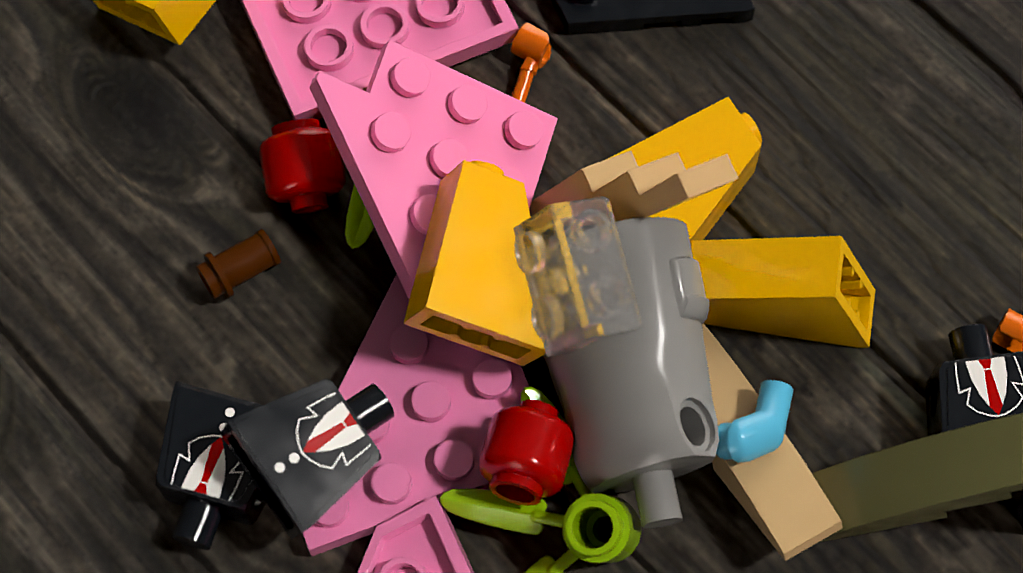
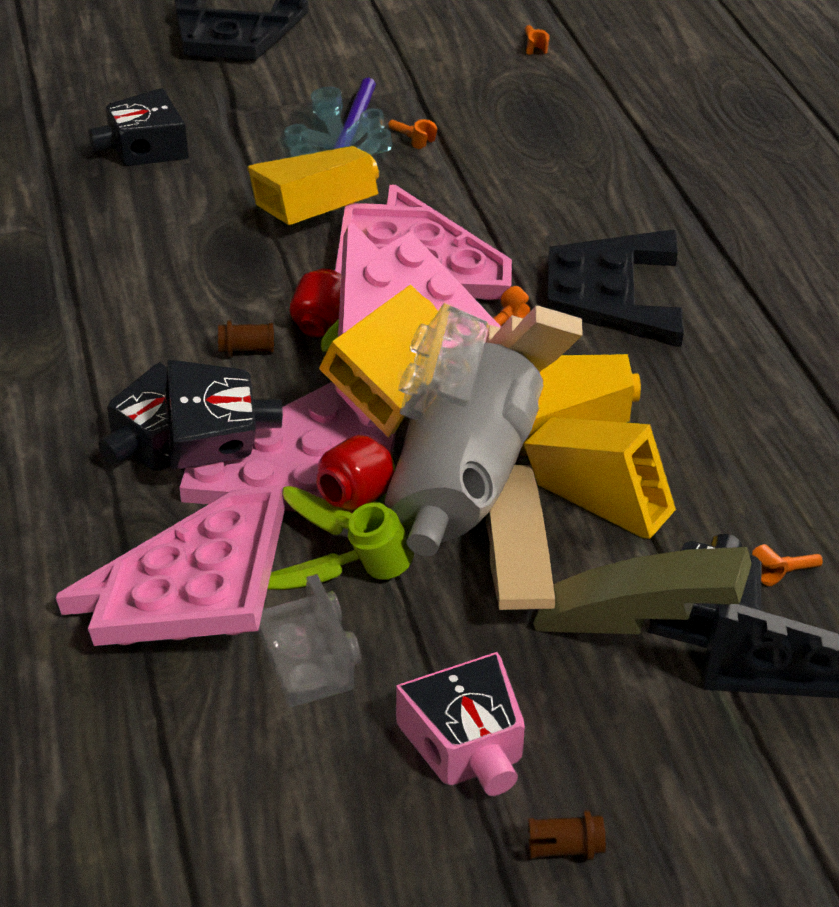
camera: 25 degrees right, 25 degrees down
medium azure arm [716,380,794,463] -> none

